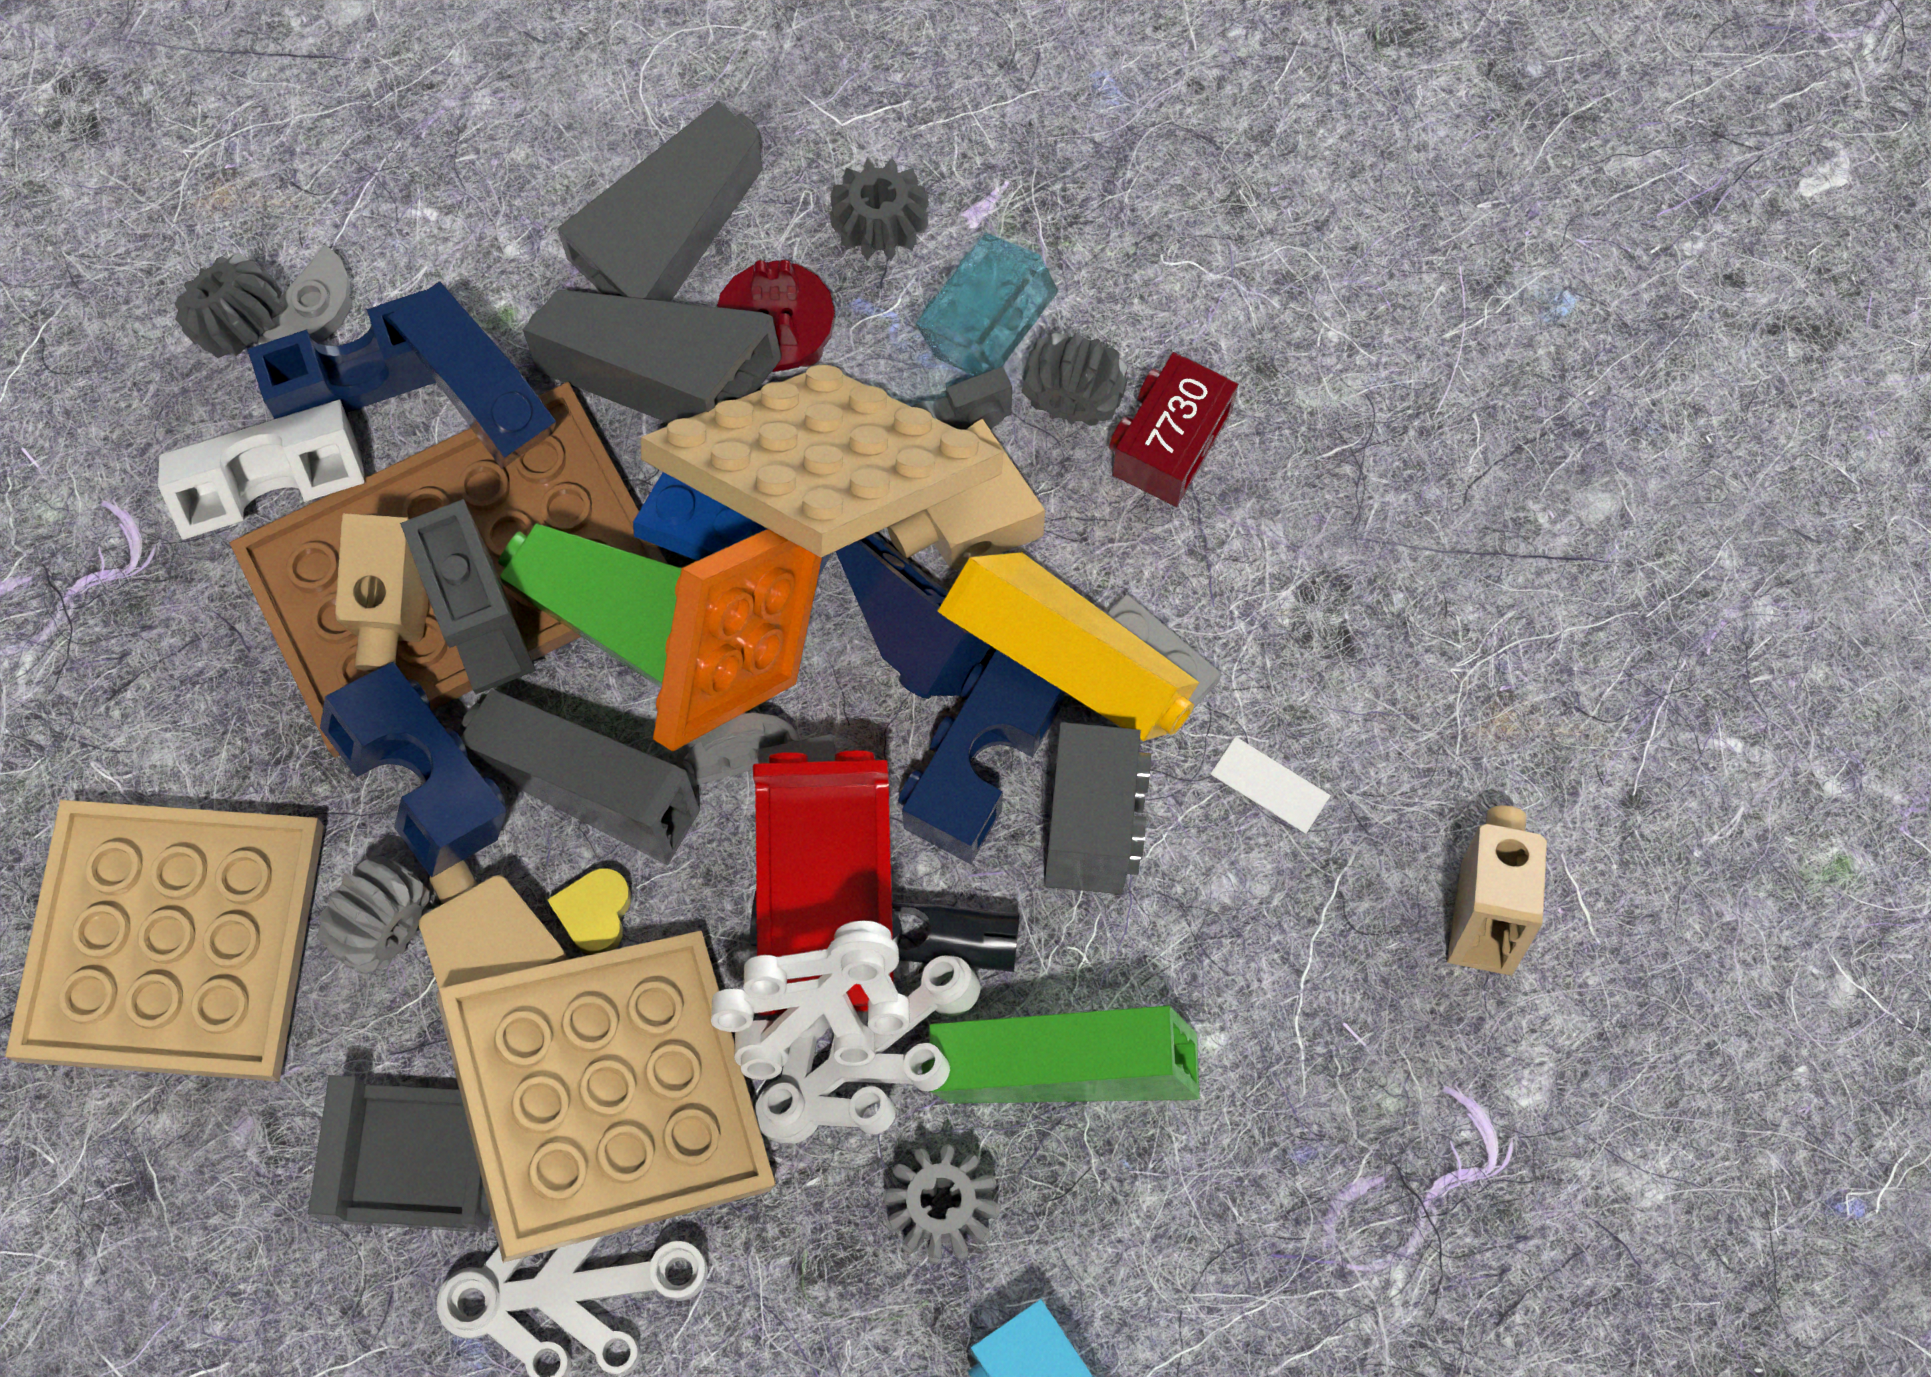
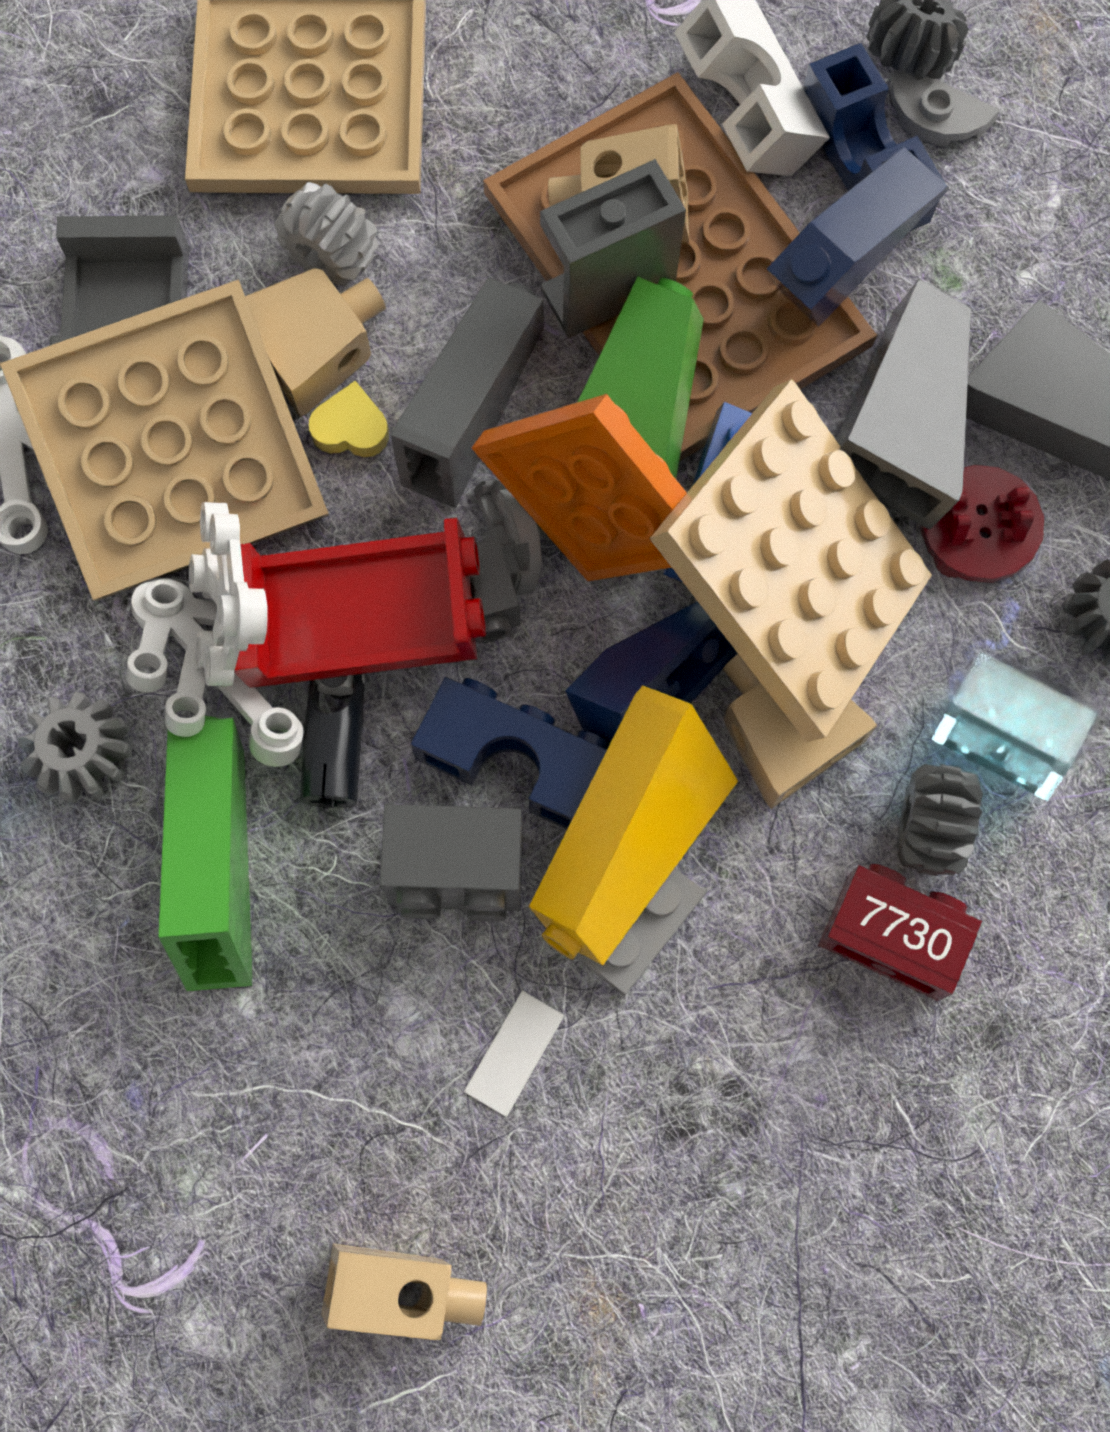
camera: 85 degrees right, 5 degrees up
dark blue arch [320,662,507,878] -> none
dark grey plate [911,366,1012,430] -> none

